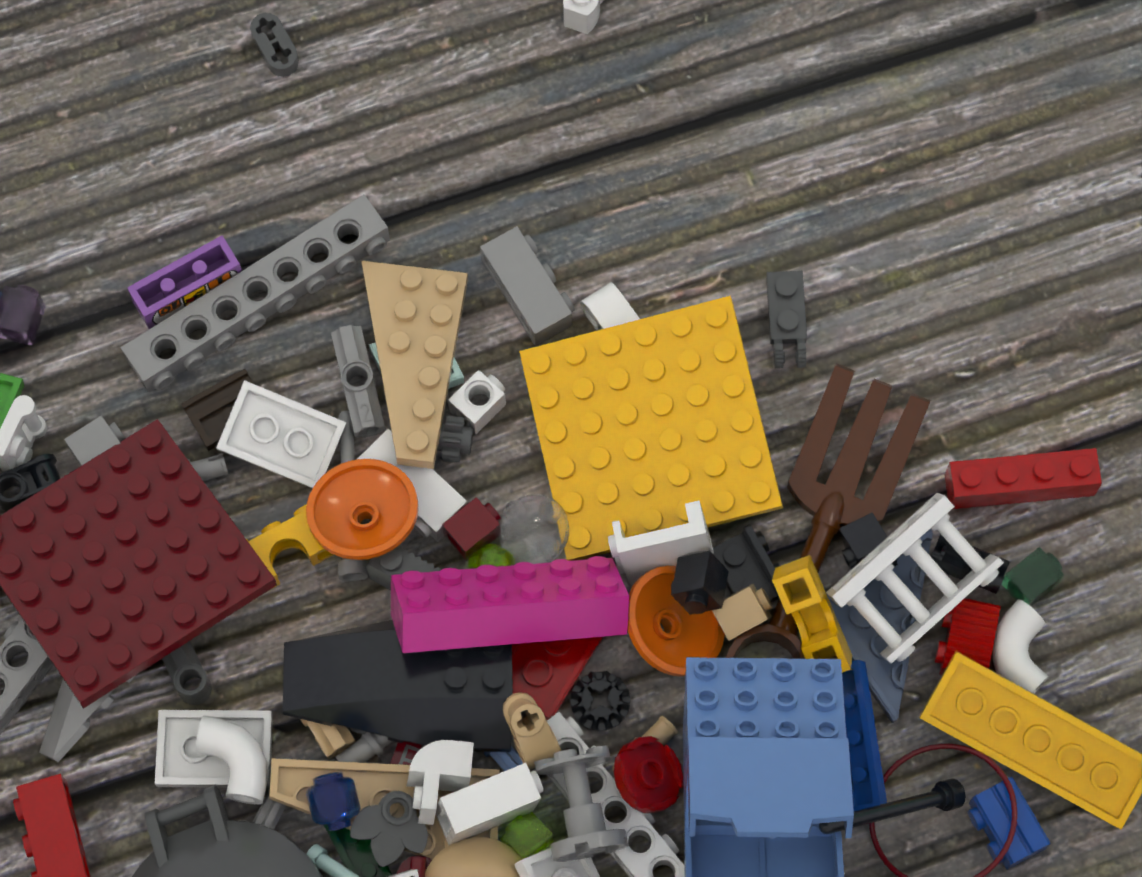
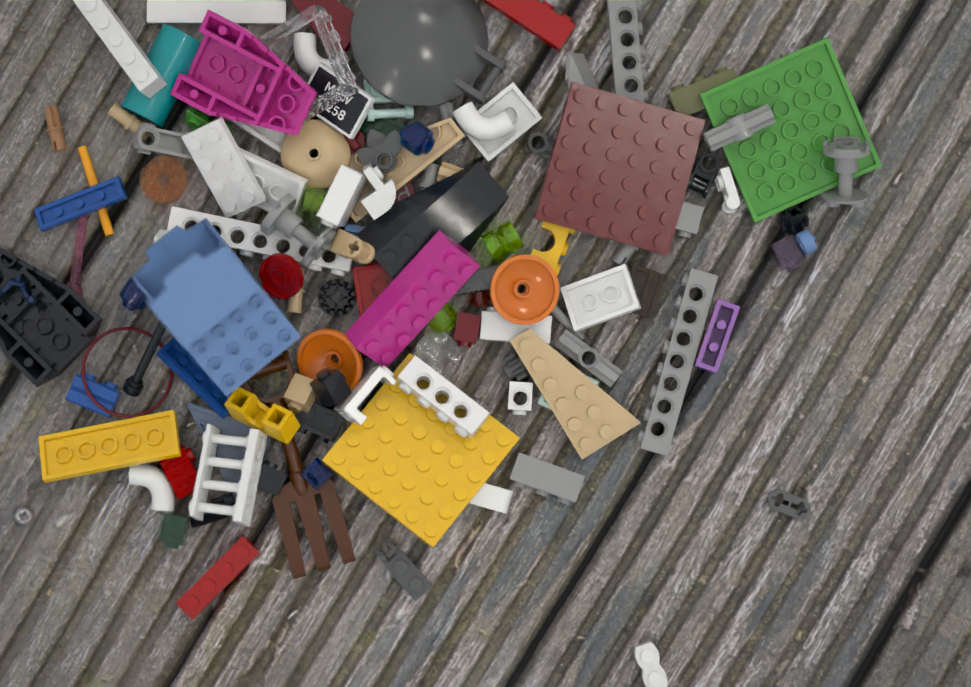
camera: 140 degrees right, 15 degrees up
none -> clear blue tile [300,457,334,490]
none -> white brick [397,355,489,439]
none -> clear red plate [469,291,491,308]
none -> clear neon green wheel [481,220,524,263]

